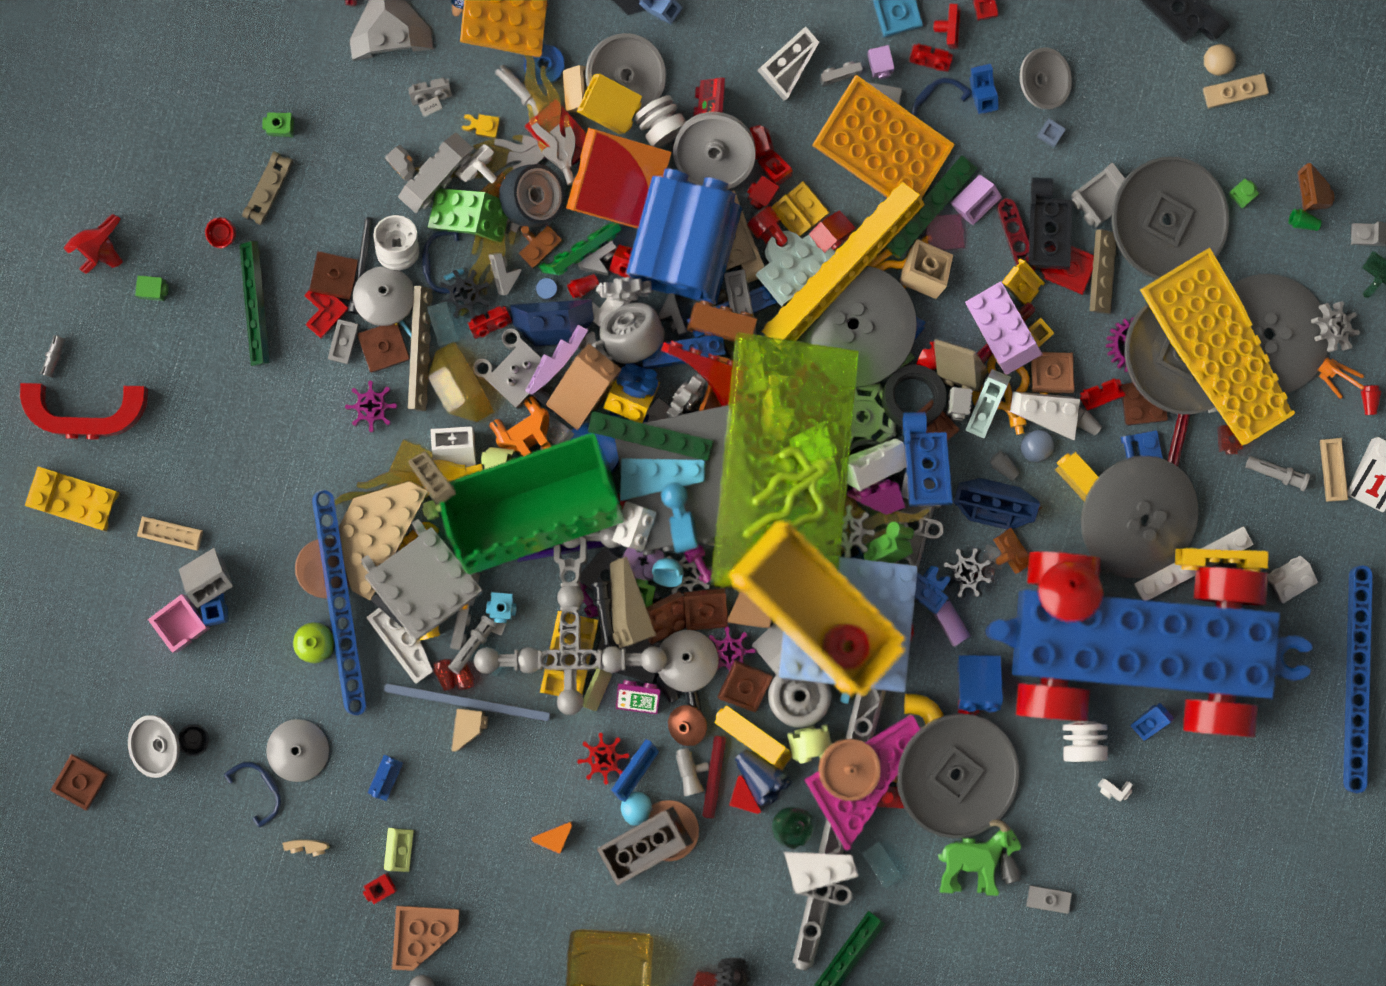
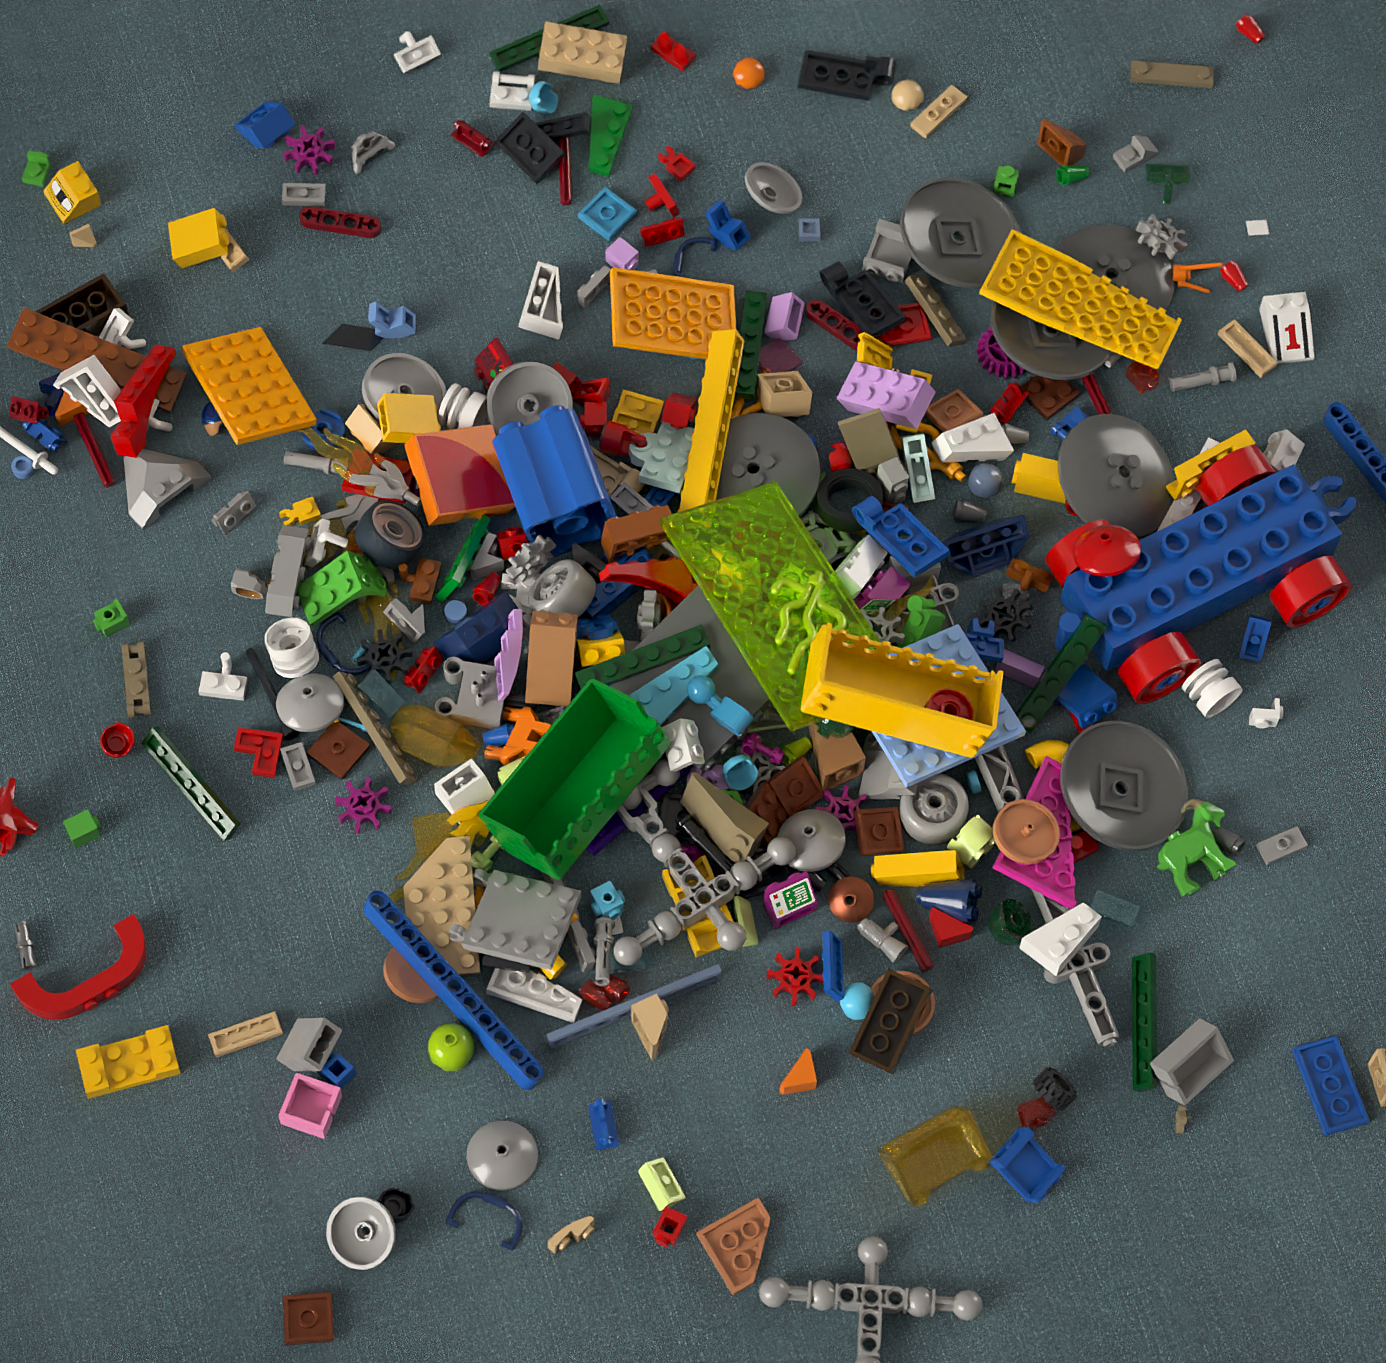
camera: 40 degrees left, 20 degrees down
copper plate [309,251,358,300] -> none
dark tan plate [408,451,455,504] -> none
white sticker [419,97,442,117] -> none
none -> white plate [199,652,248,701]
none -> blue cone [483,723,514,745]
none -> dark green plate [1015,614,1107,733]

